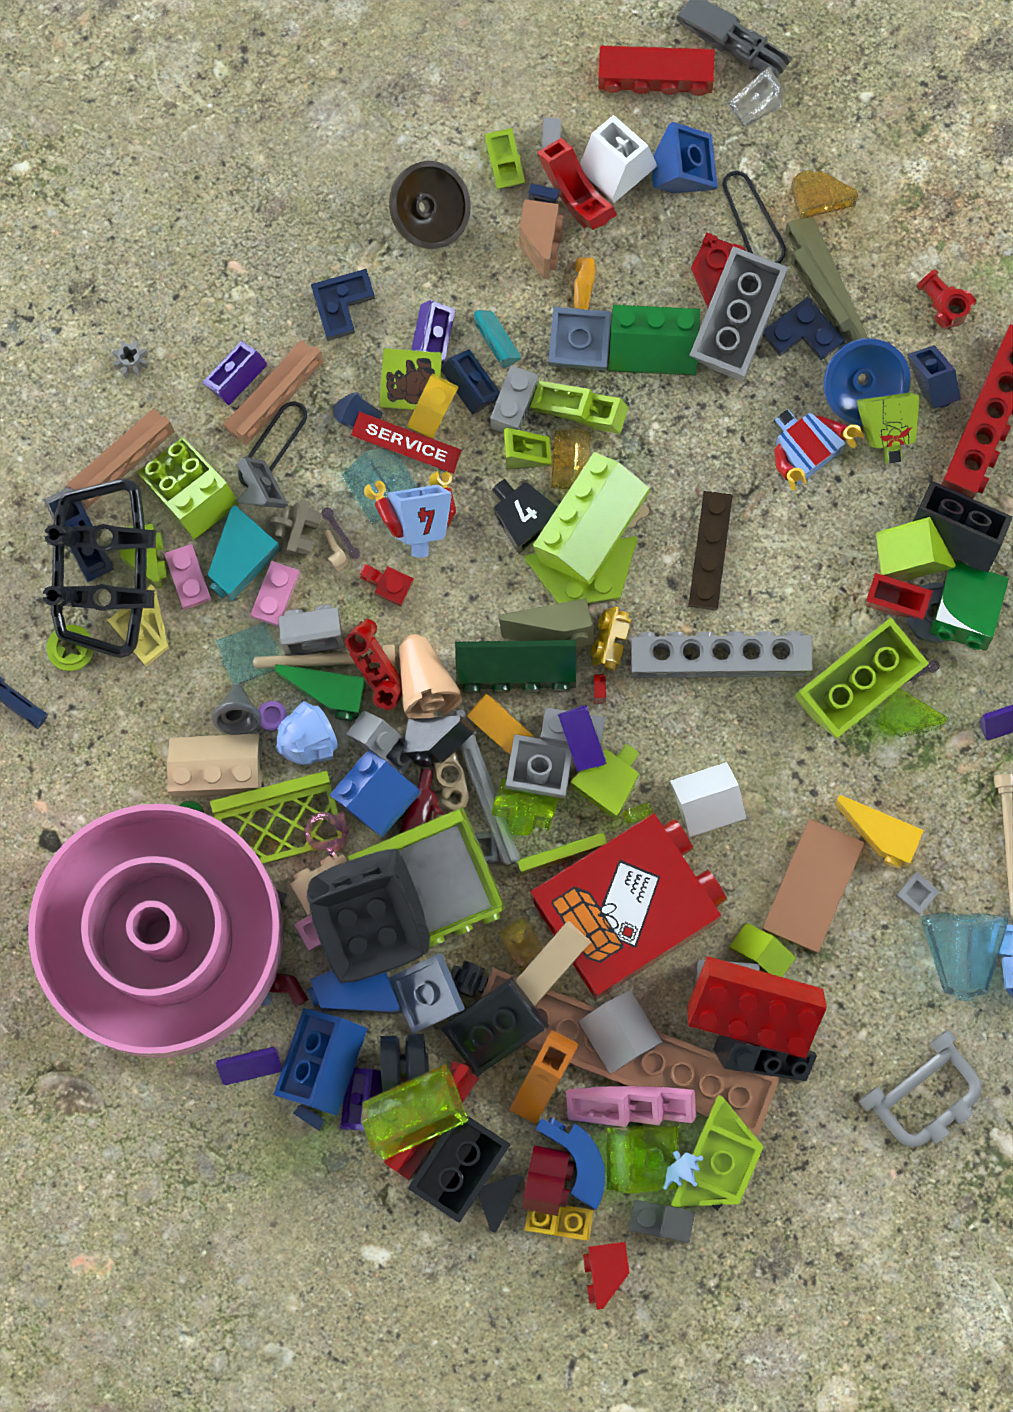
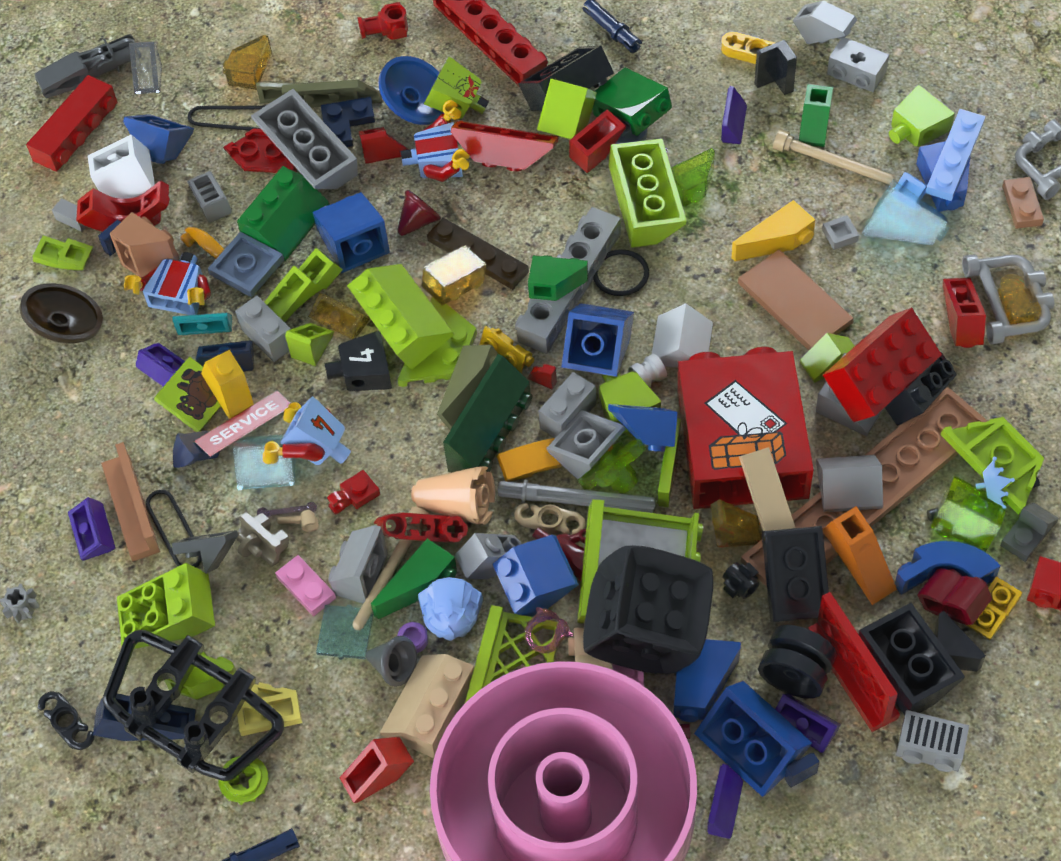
camera: 60 degrees left, 20 degrees down
nougat fence [66,408,175,509] -> none
bright pink plate [164,544,212,610] -> none
teal slope [208,505,280,601] -> none
dark blue plate [311,269,375,341] -> none
clear neon green slope [362,1064,468,1159] -> none
sand blue plate [389,953,465,1034] -> none
black slope [403,715,475,767] -> none
dark purple slope [558,704,607,771] -> none
bright pink slope [566,1086,696,1127] -> none
clear neon green tile [622,802,654,825] -> none
dark blue slope [907,345,961,409] -> none
none -> black piece [38,691,94,751]
none -> torso [124,252,211,315]
none -> light grey slope [187,171,232,223]
none -> blue slope [313,192,390,274]
none -> red slope [339,737,414,803]
none -> red slope [358,127,408,164]
none -> dark red hat [397,190,441,236]
none -> clear yellow brick [421,245,486,306]
none -> wedge [451,121,559,172]
none -> green slope [528,255,588,301]
none -> blue slope [561,303,634,377]
none -> black tyre [593,249,650,296]
none -> blue slope [608,404,678,451]
none -> white wheel [628,353,667,387]
none -> light grey brick [896,710,969,772]
none -> red slope [943,278,986,348]
none -> clear yellow leg [998,274,1042,325]

